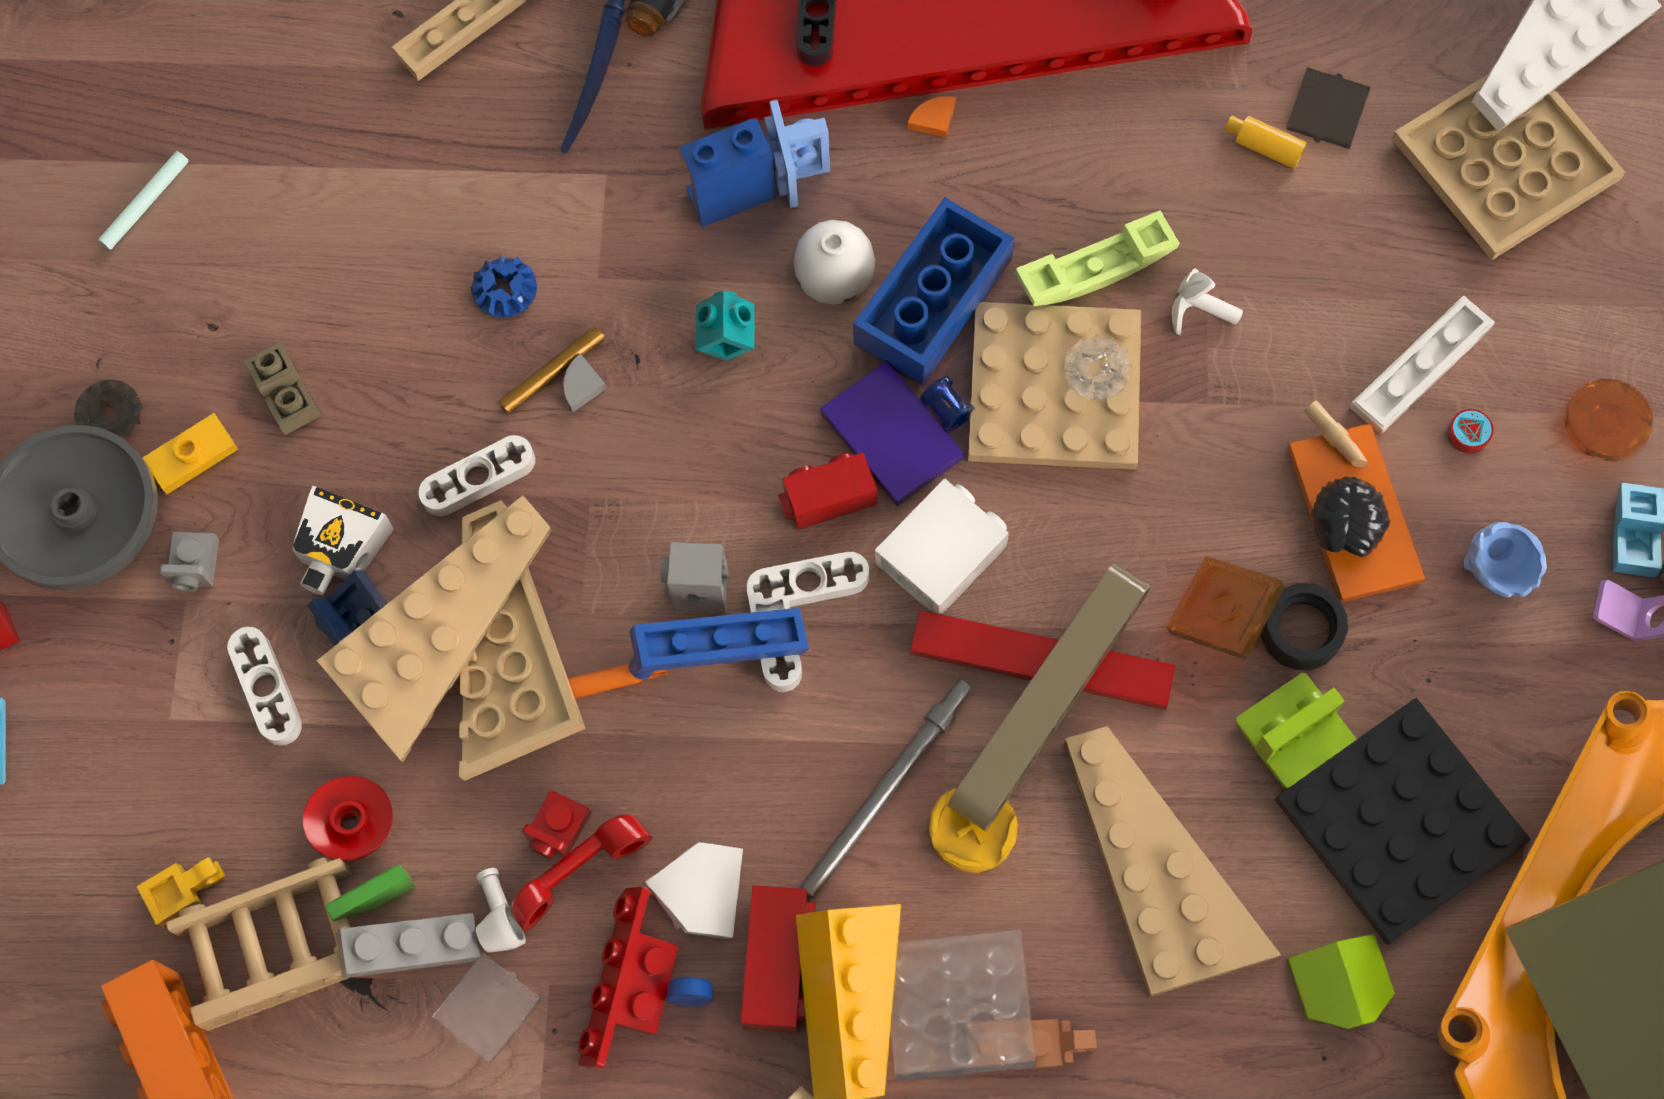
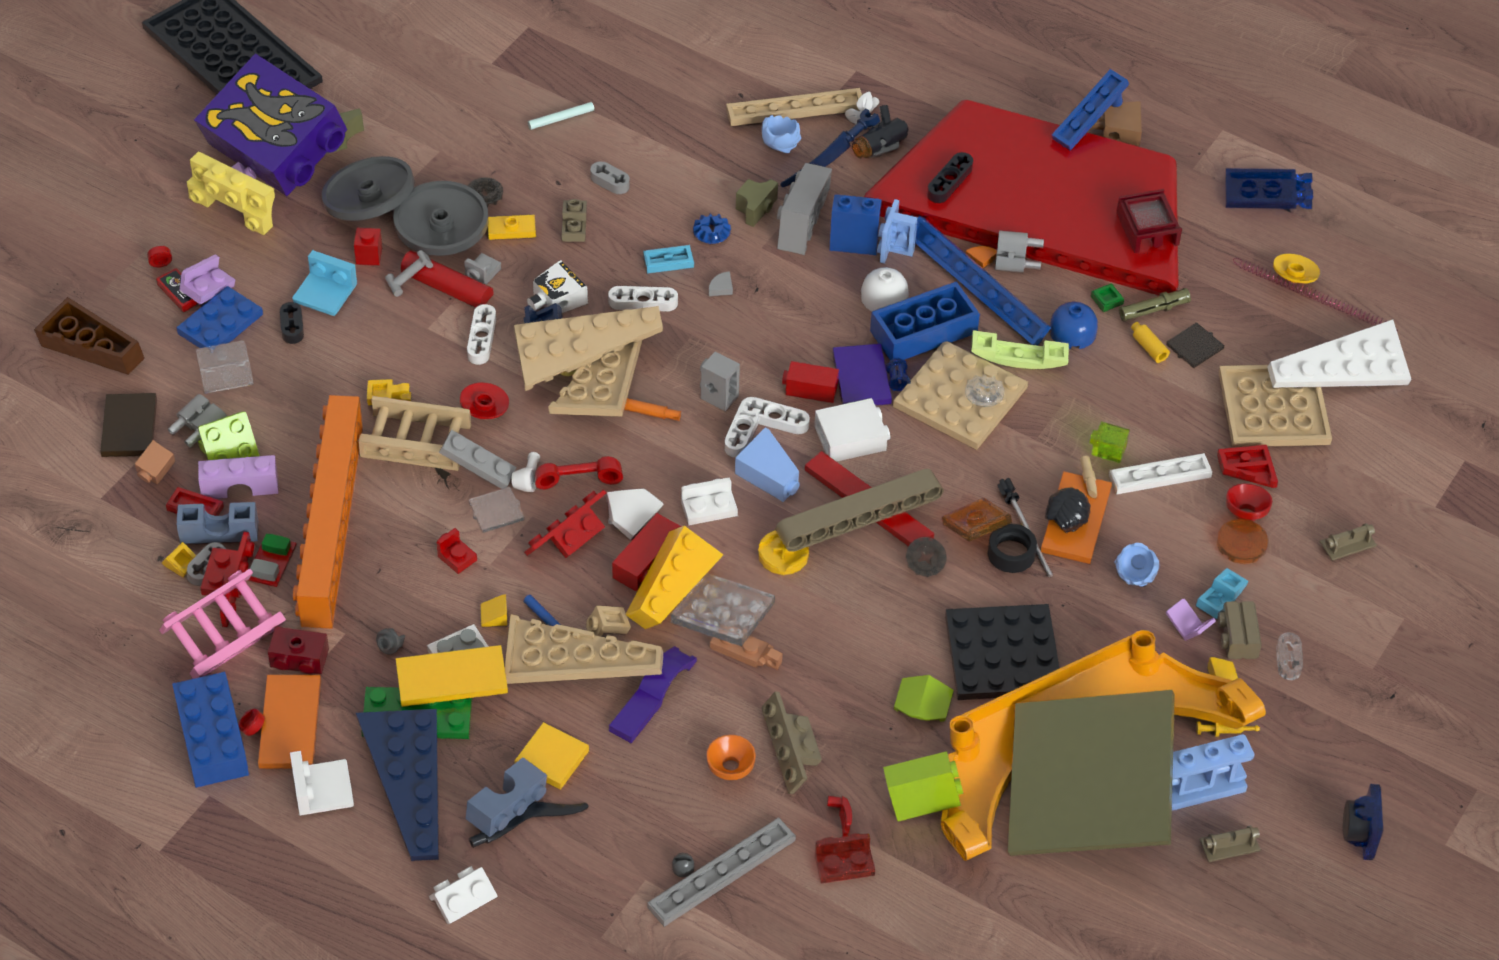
camera: 25 degrees right, 20 degrees down
bright green tile [325,864,416,921] -> none
pearl gold bar [498,326,605,414] -> none
red bracket [522,790,592,859] -> none
blue piece [629,608,809,680] -> none
blue tile [667,977,713,1006] -> none
teal brick [695,291,755,361] -> none
flat silver bar [799,679,972,898] -> none
tan wing [1064,726,1281,997] -> none
white plant [1172,268,1243,336] -> none
lime bracket [1235,673,1357,790] -> none
tile [1448,409,1494,453] -> none
none -> light grey piece [385,250,433,297]
none -> red brick [401,250,494,308]
none -> light grey beam [590,162,630,194]
none -> medium azure tile [643,245,694,274]
none -> white bracket [681,478,738,525]
none -> light blue slope [735,427,800,502]
none -> olive brick [736,179,778,227]
none -> light blue hair [761,115,801,153]
none -> light grey wedge [777,163,832,255]
none -> clear smoke gear [905,537,947,578]
none -> blue plate [915,216,1051,346]
none -> light grey piece [995,230,1044,273]
none -> piece [997,478,1053,577]
none -> blue cylinder [1050,301,1098,349]
none -> clear neon green brick [1089,421,1130,463]
none -> green tile [1091,283,1124,312]
none -> olive pin [1119,288,1191,322]
none -> red wing [1217,445,1278,488]
none -> red piece [1226,483,1273,522]

